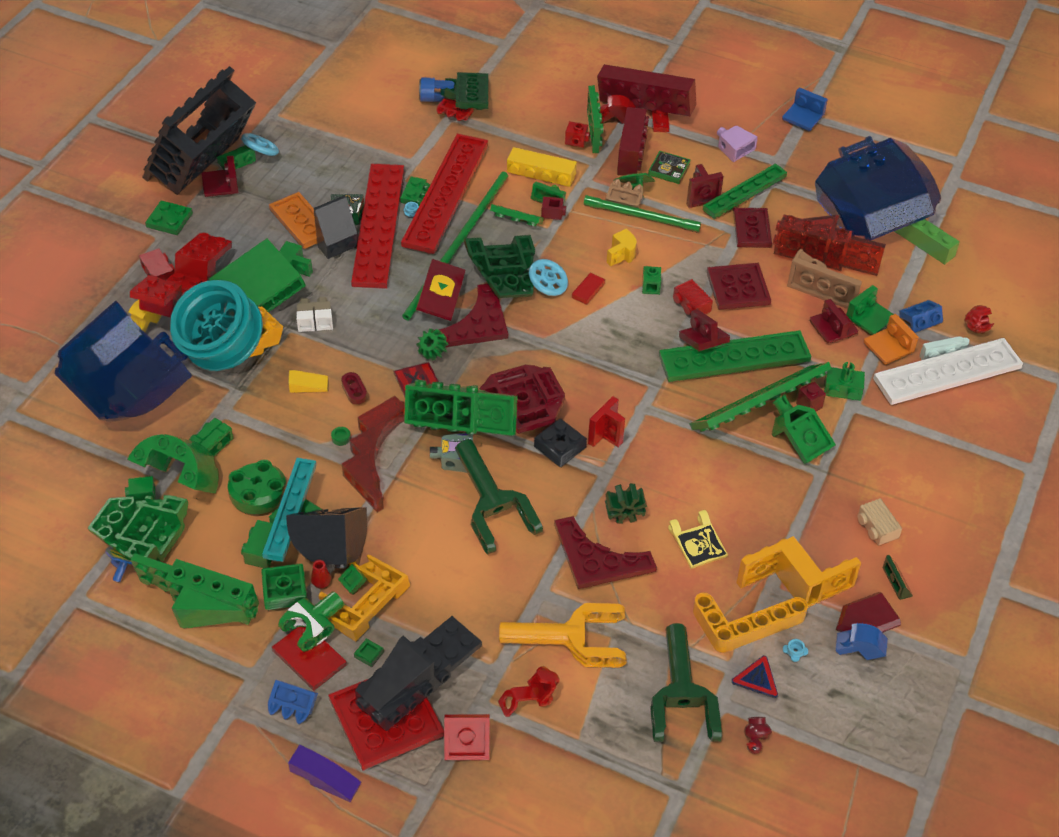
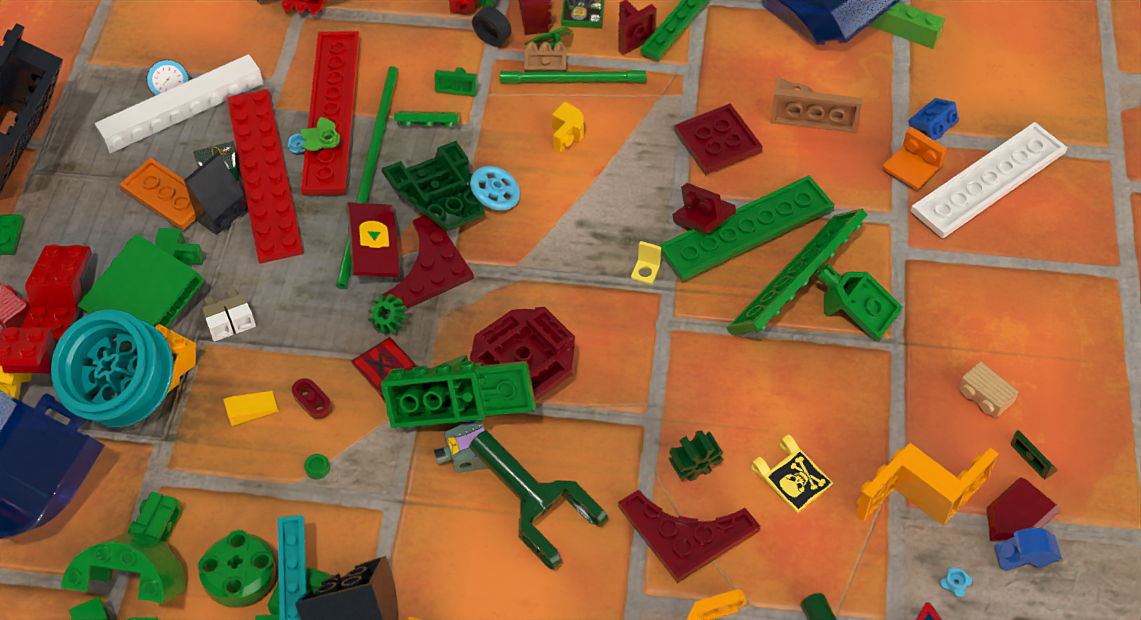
camera: 15 degrees left, 5 degrees up
dark red bracket [202,156,239,197] -> none
green bracket [217,145,256,170] -> none
medium azure plate [241,133,279,156] -> none
clear red arch [341,396,405,513] -> none
green plate [400,176,431,206] -> none
yellow brick [507,147,577,187] -> none
black brick [534,418,587,467] -> none
dark red brick [541,196,567,221] -> none
red tile [572,272,605,305] -> none
red bracket [588,396,625,447] -> none
green brick [642,266,661,295] -> none
red brick [673,279,713,315] -> none
light orange beam [693,592,808,653] -> none
dark red tile [733,208,772,248] -> none
clear red wedge [773,214,886,276] -> none
dark red brick [796,381,826,411] -> none
dark red bracket [809,299,859,344] -> none
green brick [824,362,865,401] -> none
green bracket [846,285,894,335] -> none
light aqua hinge [920,336,970,360] -> none
red piece [964,305,994,333] -> none
none -> white brick [94,54,263,153]
none -> piece [146,59,189,96]
none -> bright green plate [300,117,340,151]
none -> black tyre [472,6,512,47]
none -> light yellow bracket [631,241,661,285]

